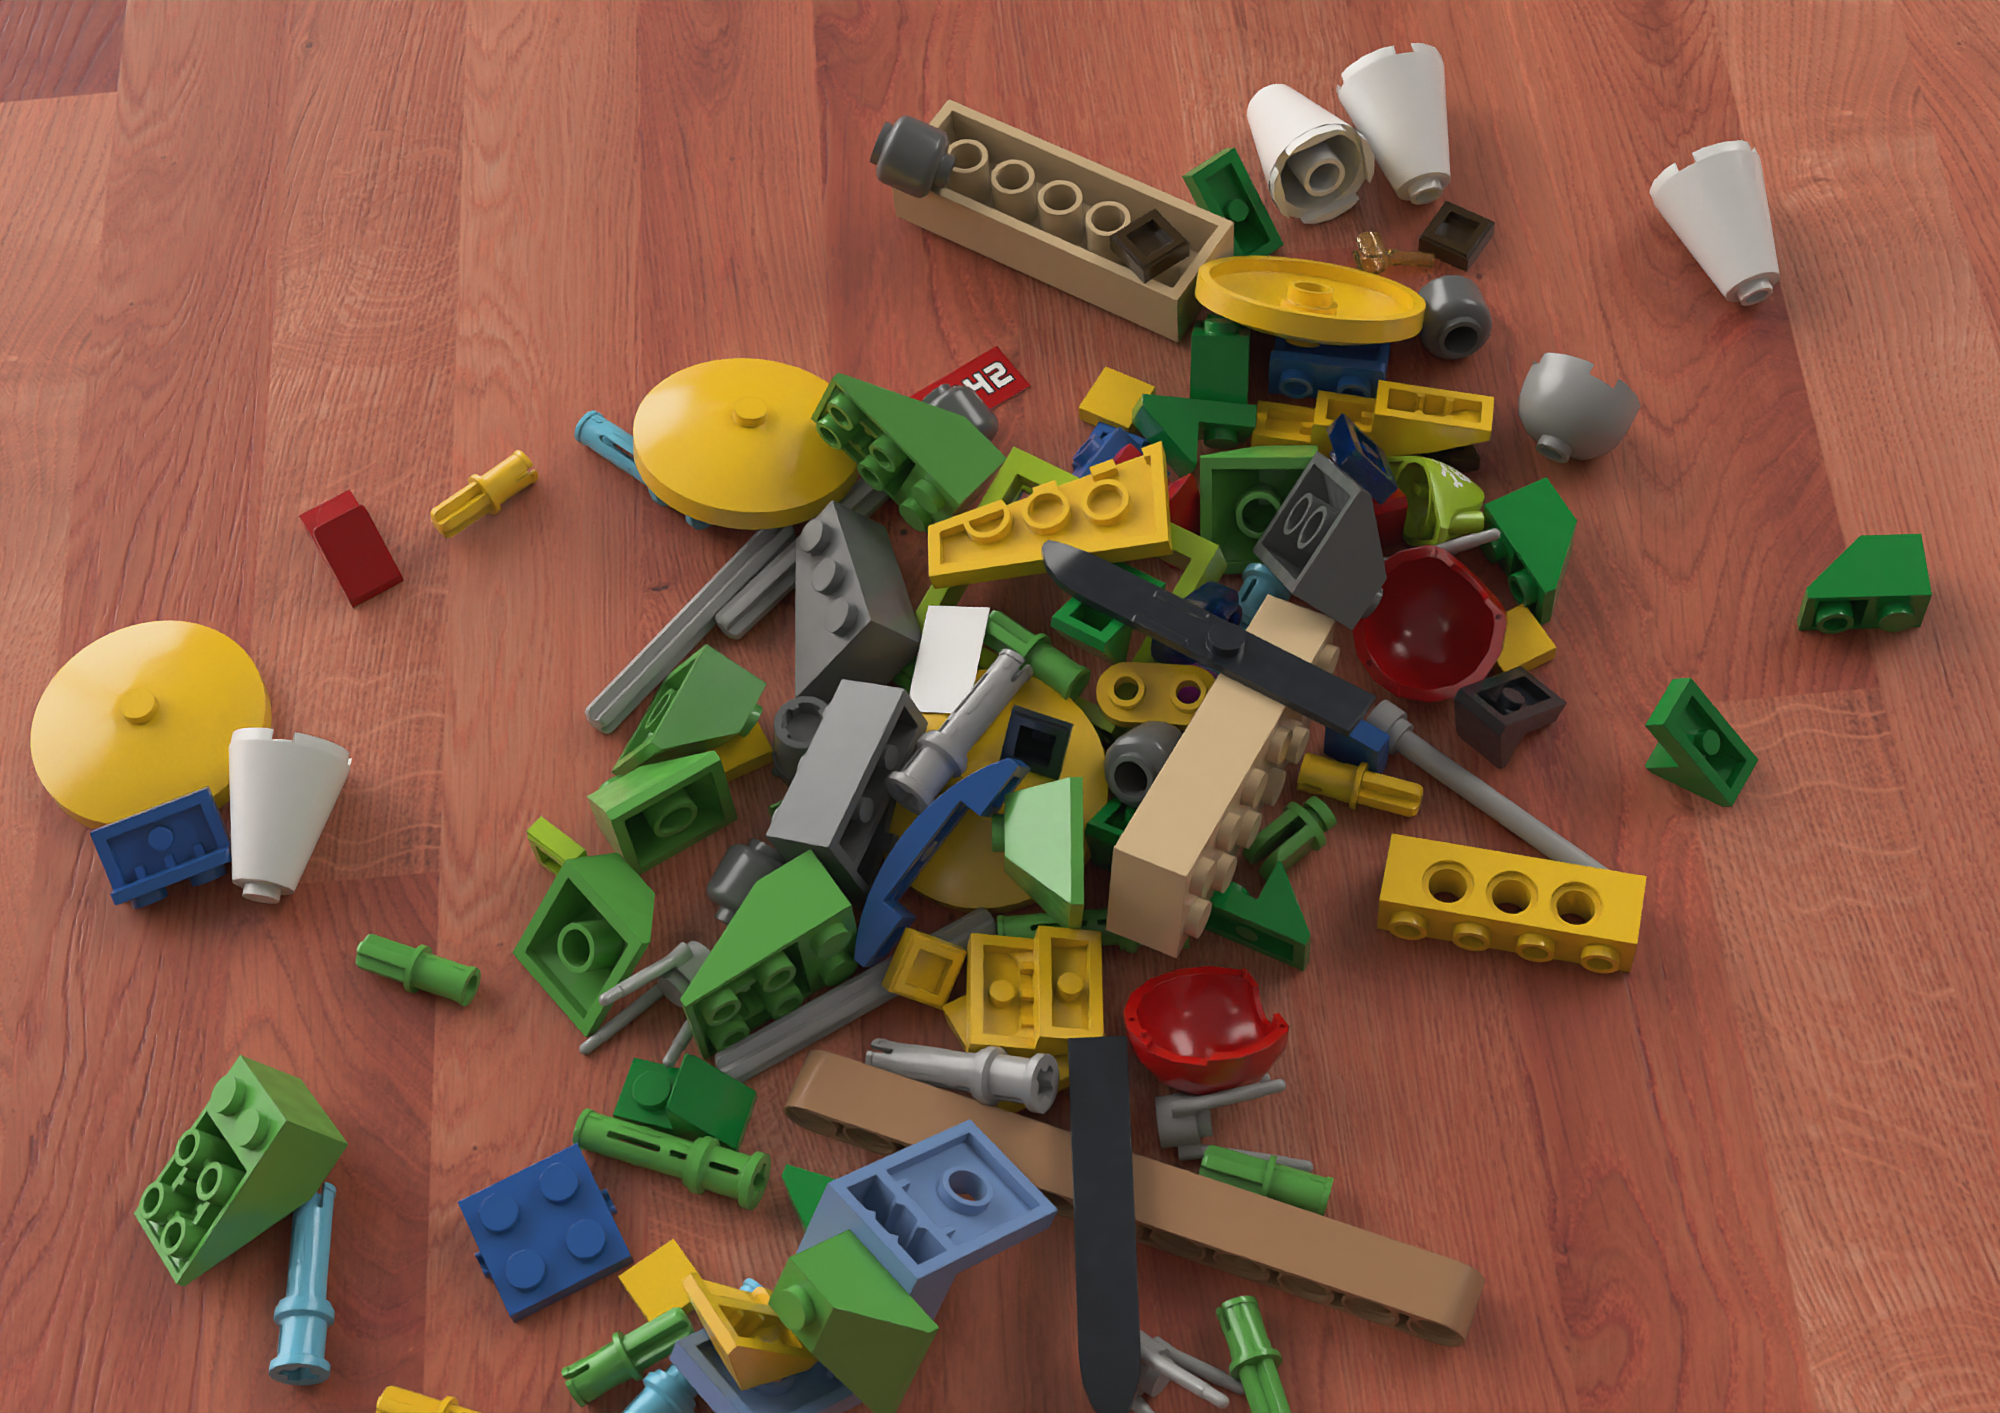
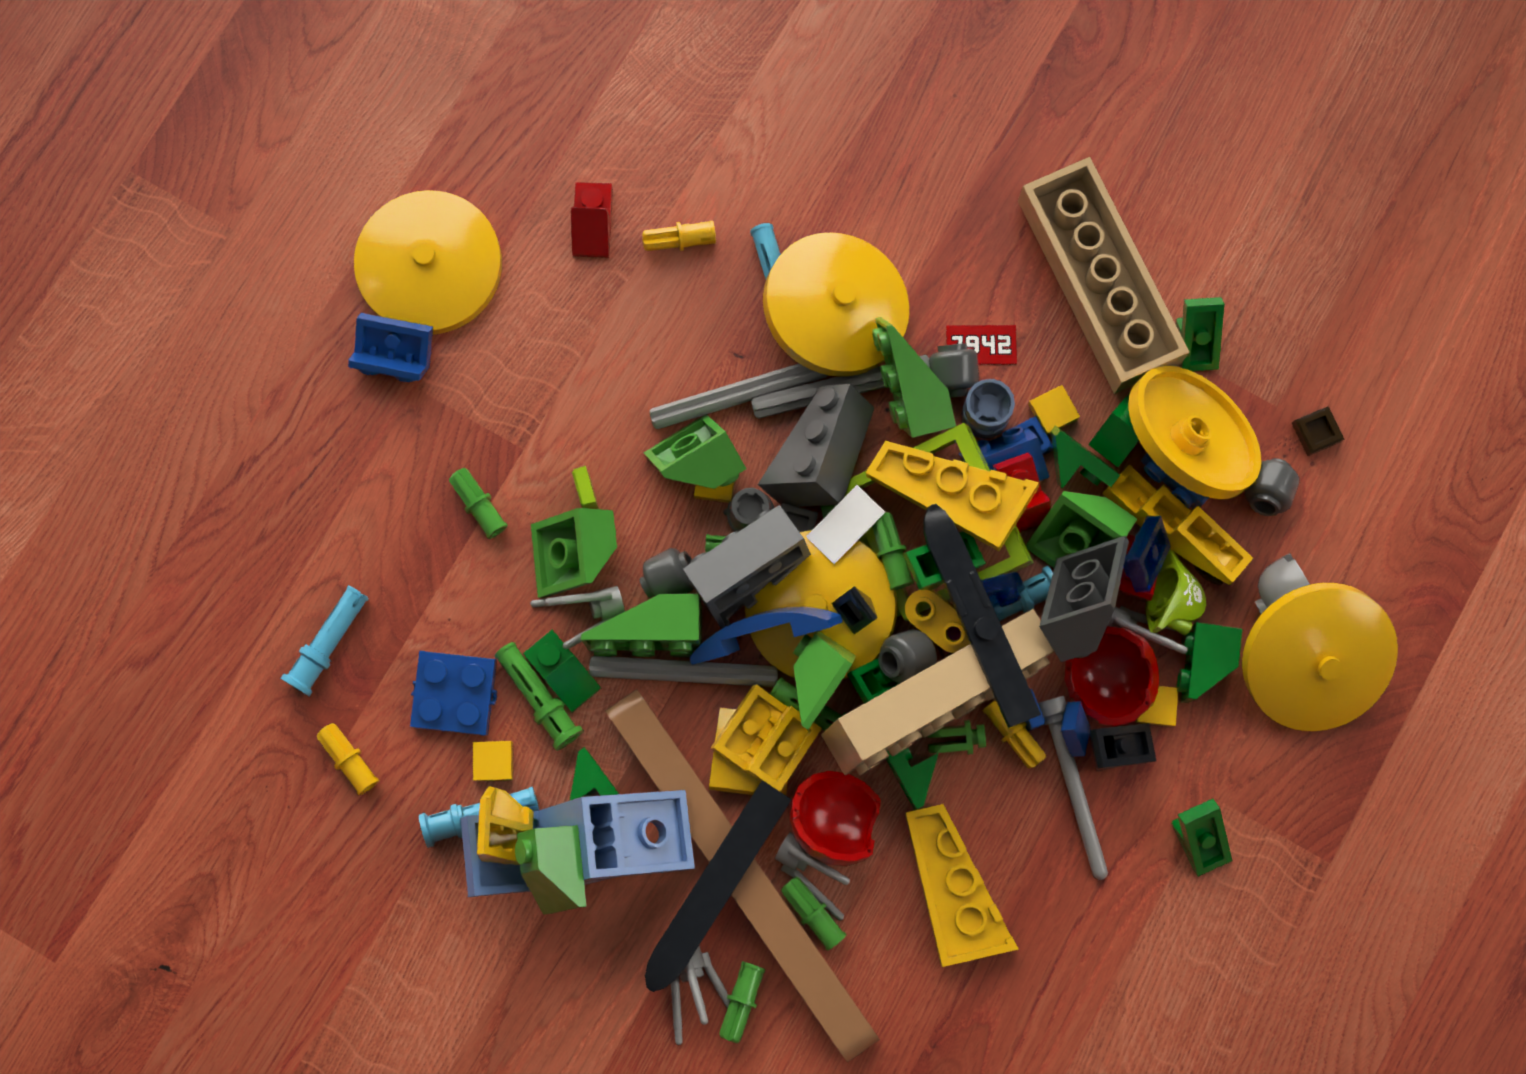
camera: 30 degrees right, 20 degrees up
bright green slope [134,1055,348,1287] -> none
white cone [229,728,352,904] -> none
bright green axle [561,1307,695,1407] -> none
bright green slope [587,750,738,875] -> none
light grey pin [865,1038,1059,1113] -> none
dark grey head [870,115,957,198] -> none
yellow tile [881,927,968,1010] -> none
light grey pin [884,649,1034,816] -> none
dark brown tile [1110,209,1190,284] -> none
white cone [1247,84,1375,224] -> none
white cone [1336,43,1451,205] -> none
clear yellow hand [1352,231,1434,275] -> none
yellow brick [1377,834,1647,973] -> none
white cone [1649,140,1780,306] -> none
green slope [1797,534,1932,634] -> none
none -> yellow wing [905,804,1018,967]
none -> sand blue wheel [961,379,1015,439]
none -> blue tile [1061,701,1091,757]
none -> yellow dish [1242,583,1398,731]

